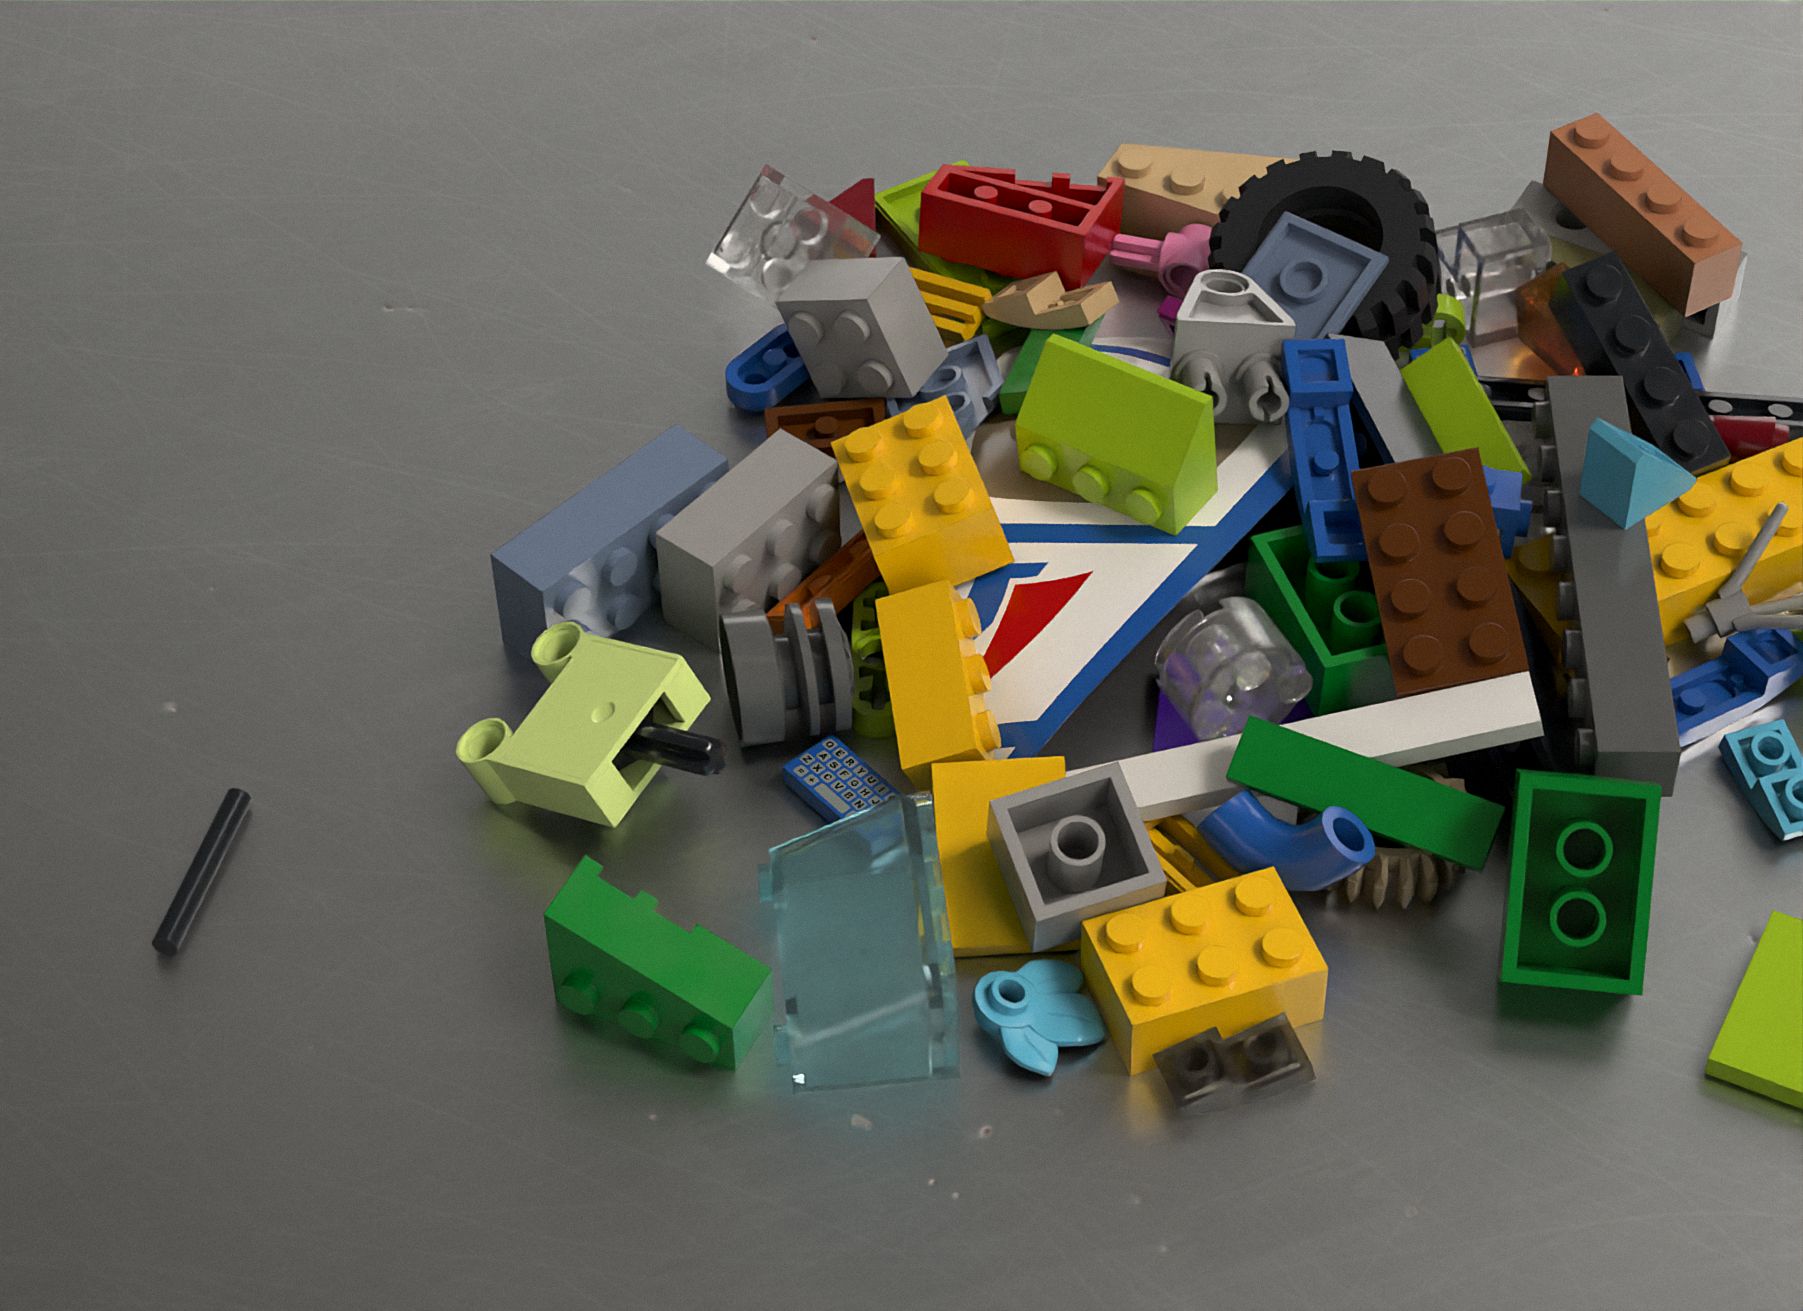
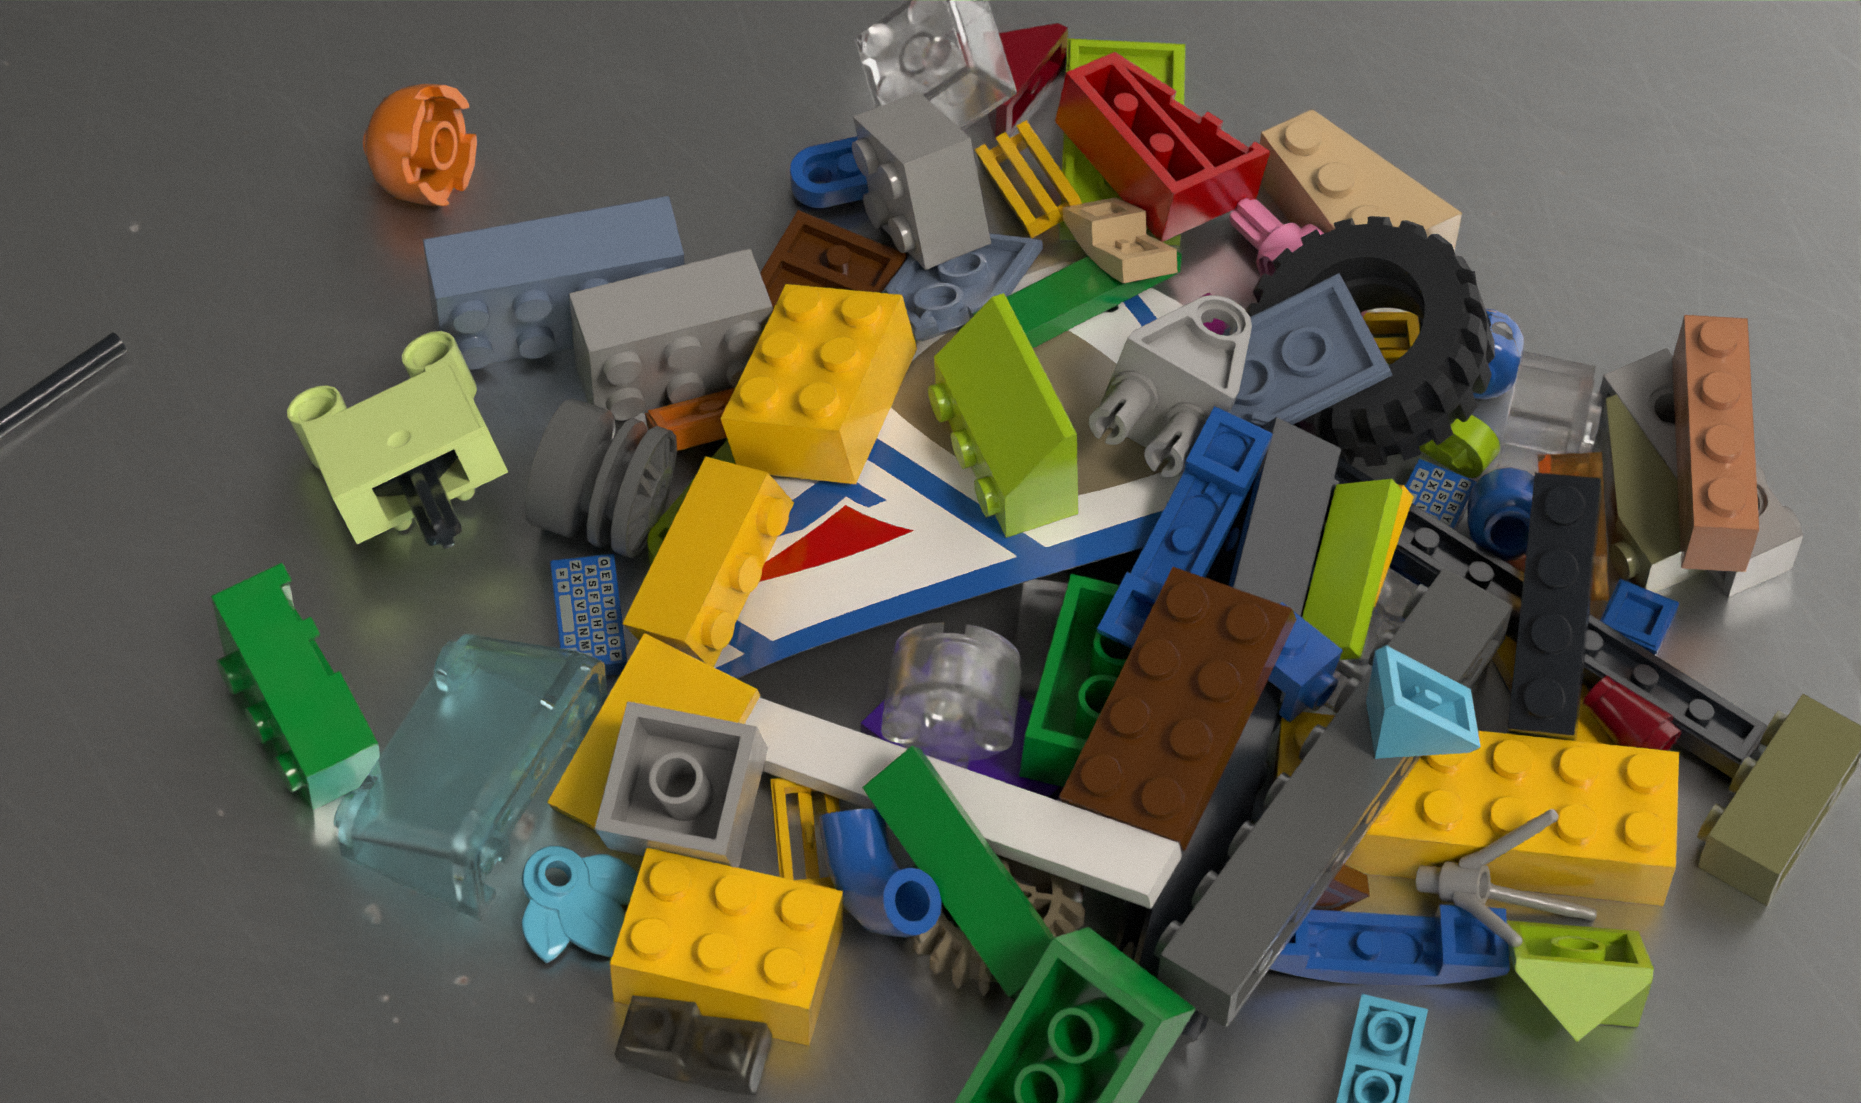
camera: 30 degrees right, 10 degrees up
none -> orange cylinder [363,84,477,206]
none -> blue head [1467,467,1535,561]

